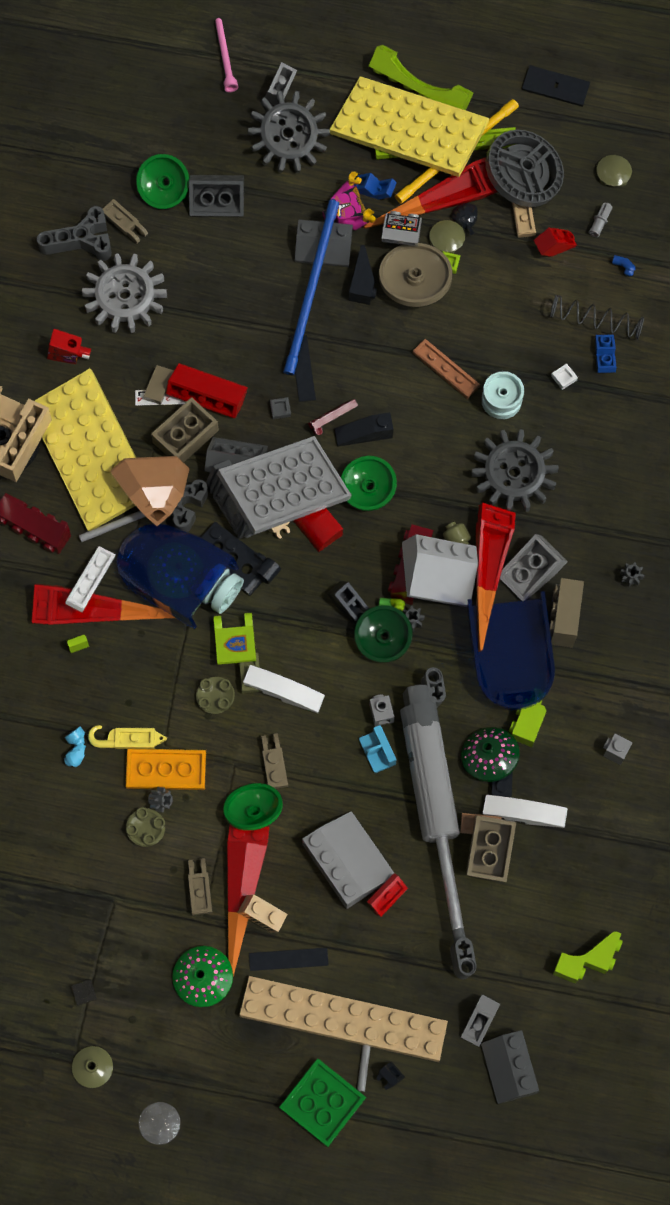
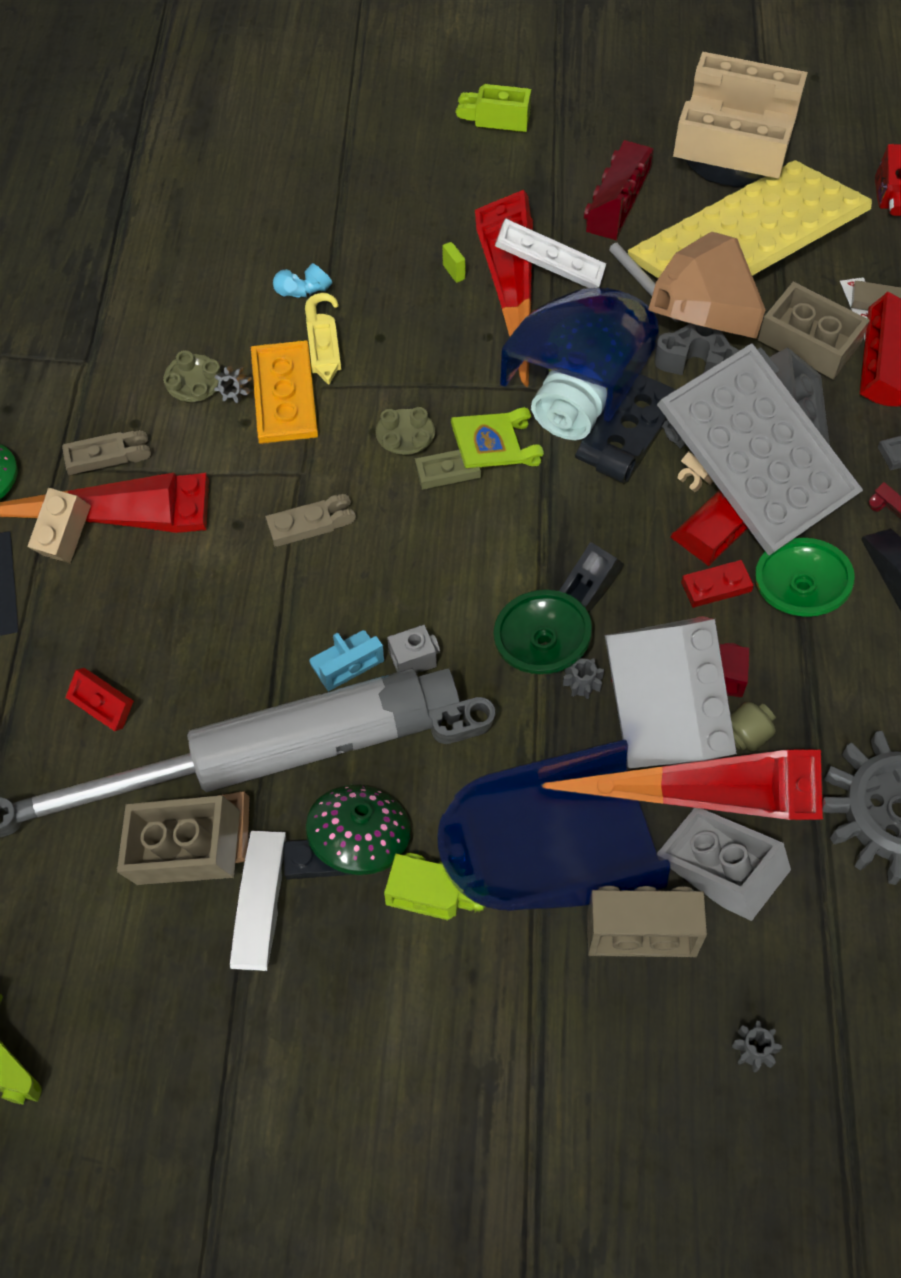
camera: 85 degrees right, 10 degrees down
green dish [223,783,283,830] -> none
white slope [243,665,325,713] -> none
light grey slope [302,811,394,909] -> none
arm [379,598,405,611] -> none
light grey brick [603,734,632,765] -> none
none -> red plate [681,560,754,608]

